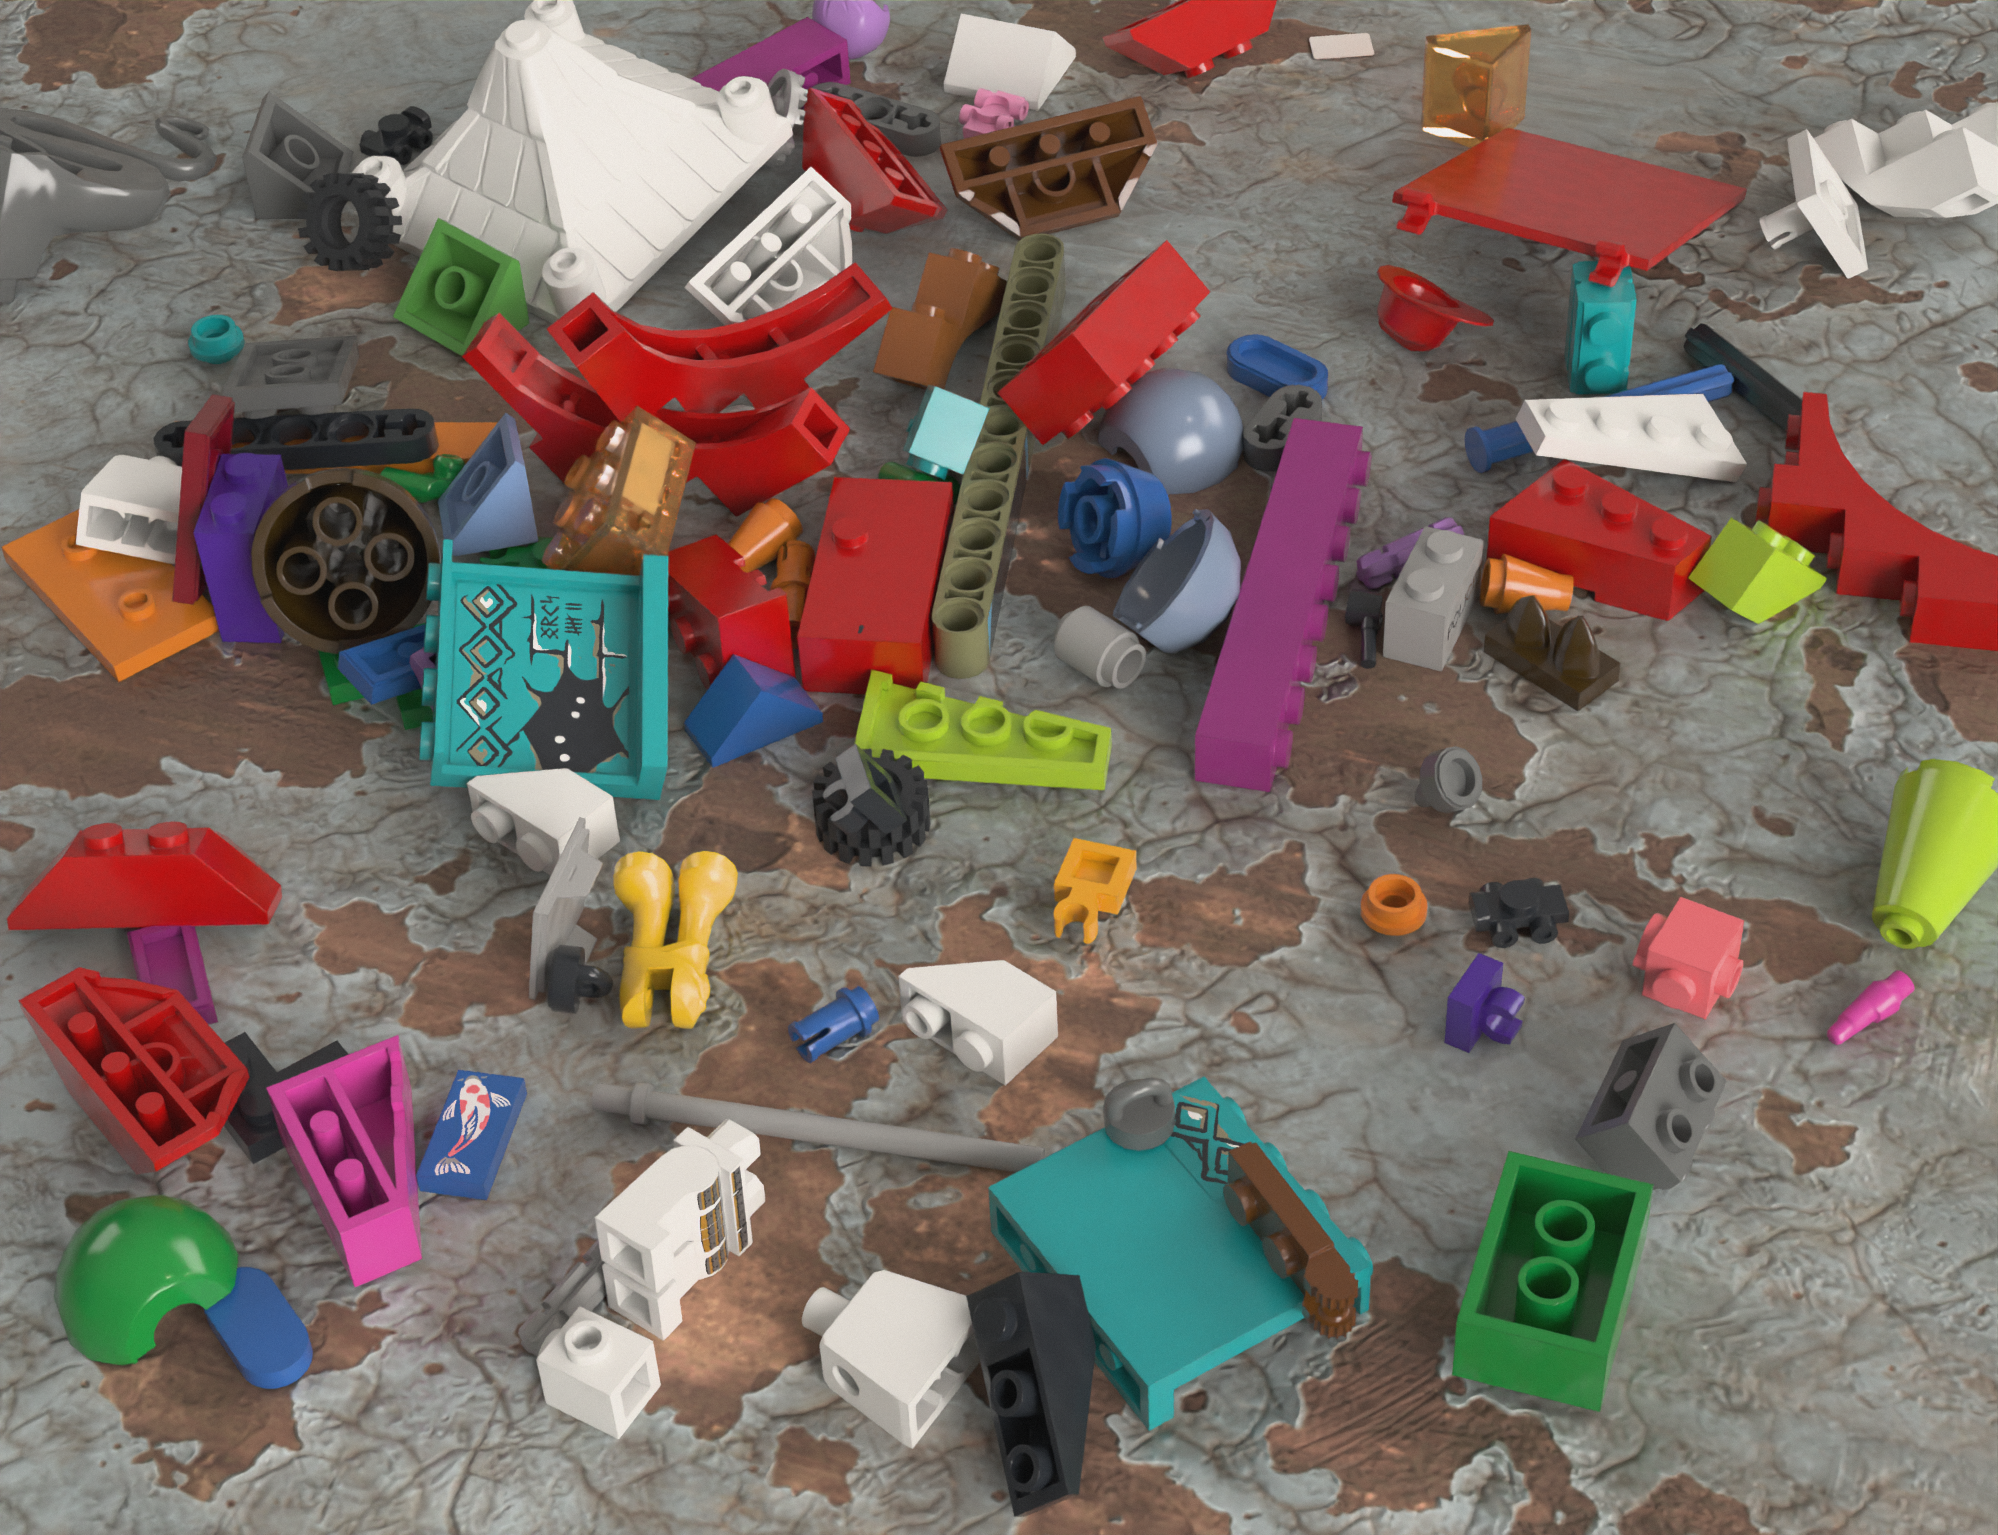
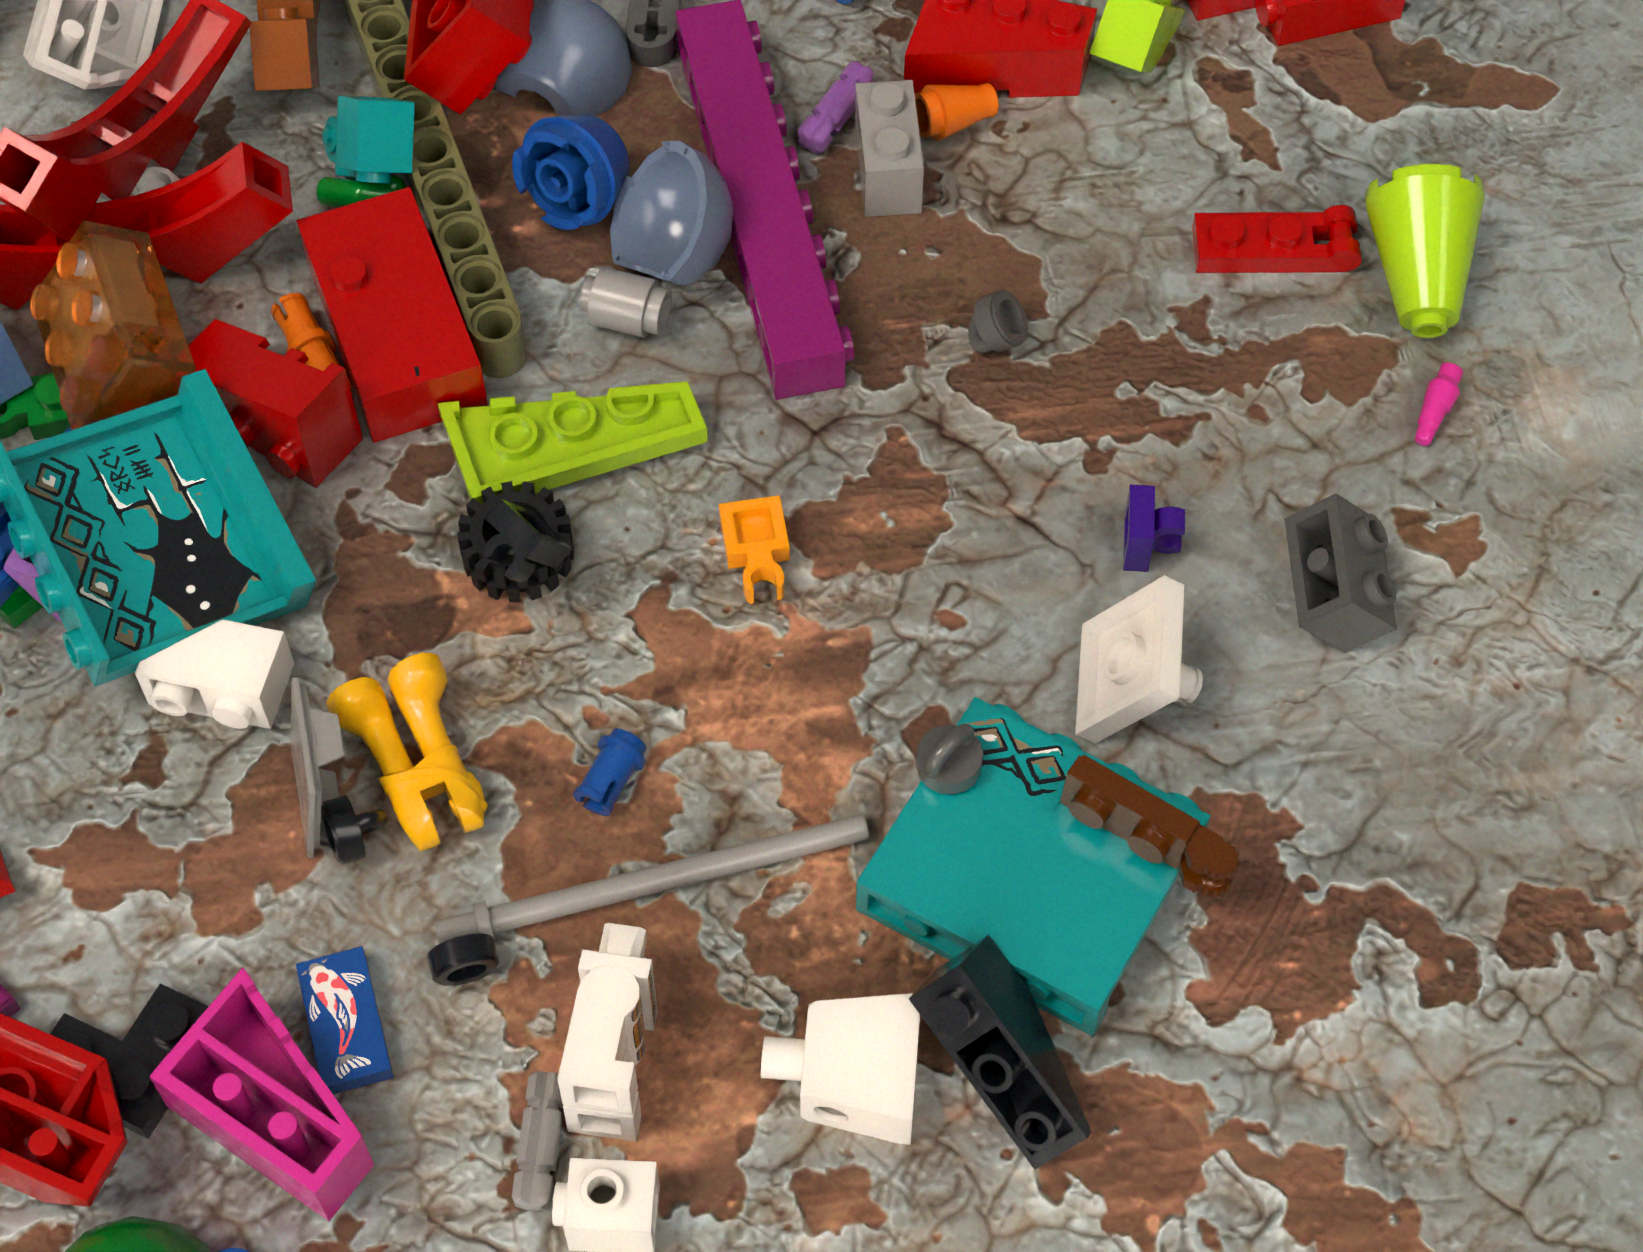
camera: 30 degrees left, 15 degrees up
blue slope [684,654,824,768] -> none
orange cone [728,498,803,573] -> none
white slope [898,960,1058,1086] -> none
black hand [1345,589,1383,669] -> none
orange plate [1361,874,1428,936] -> none
green brick [1452,1151,1654,1412] -> none
black piece [1468,878,1569,948] -> none
dark brown tile [1484,595,1621,711] -> none
coral brick [1632,897,1744,1020] -> none
none -> black tile [427,933,499,986]
none -> white tile [1075,575,1203,744]
none -> red plate [1192,205,1362,273]

